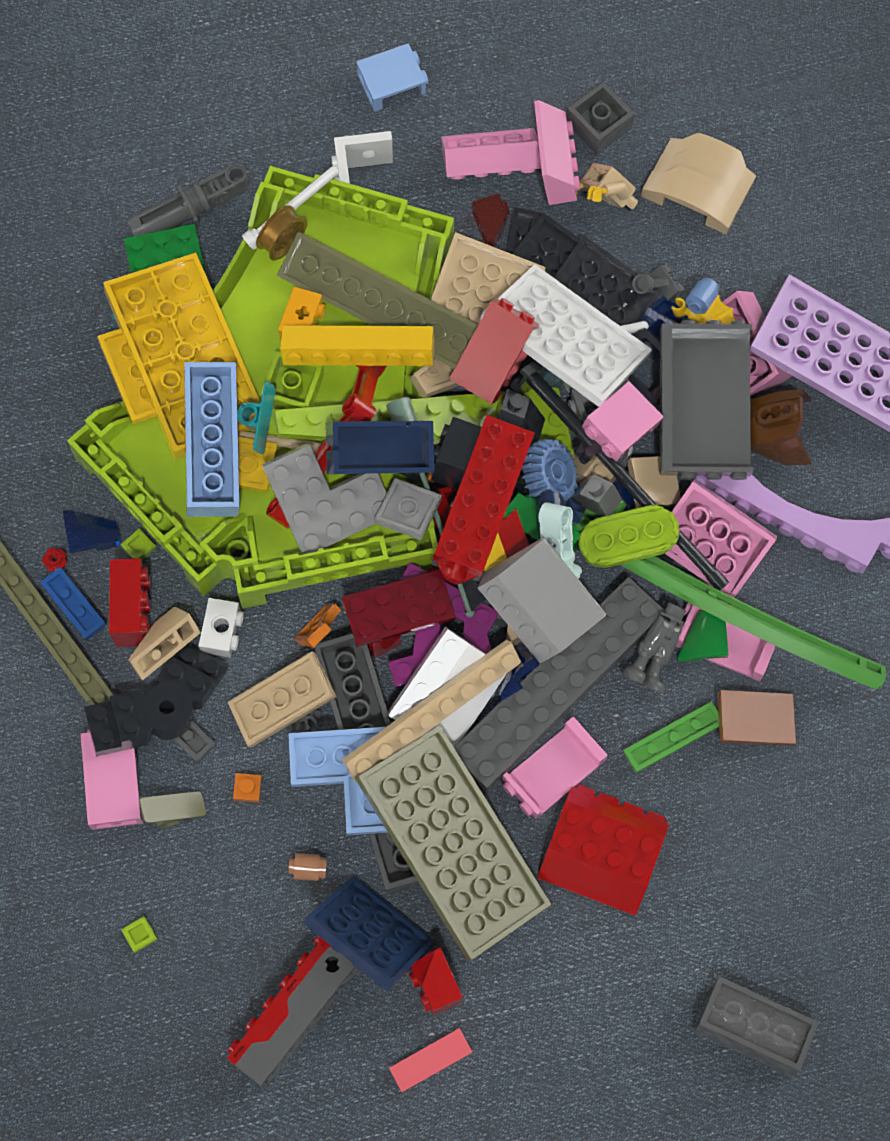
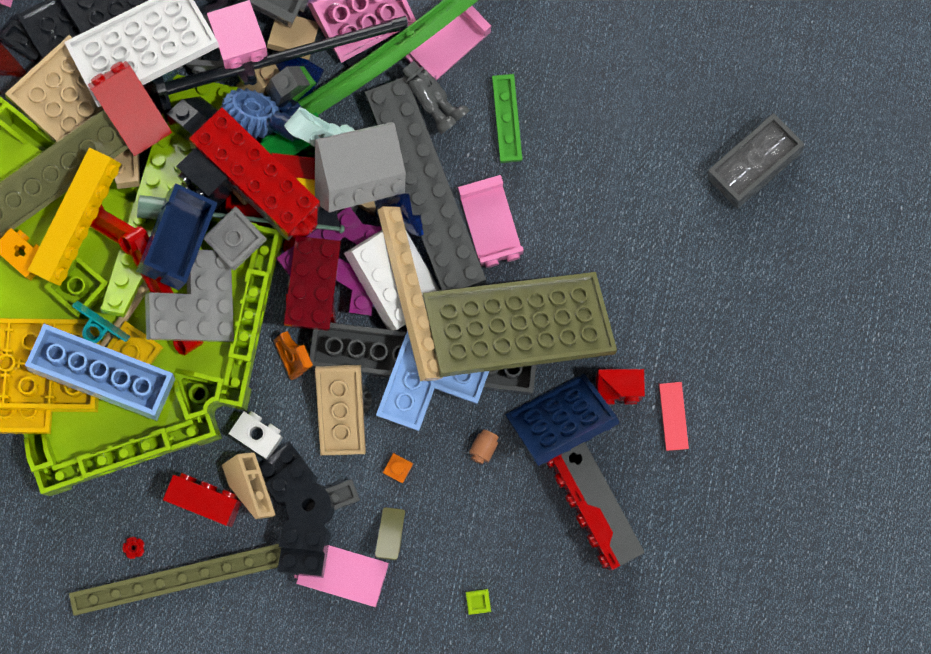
camera: 65 degrees left, 10 degrees up
blue plate [40,567,106,641] -> none
clear blue slope [63,510,121,554] -> none
lime tile [121,528,157,561] -> none
red slope [537,784,669,916] -> none
lime tile [579,505,679,568] -> none
green slope [677,610,729,662] -> none
tile [718,690,796,746] -> none

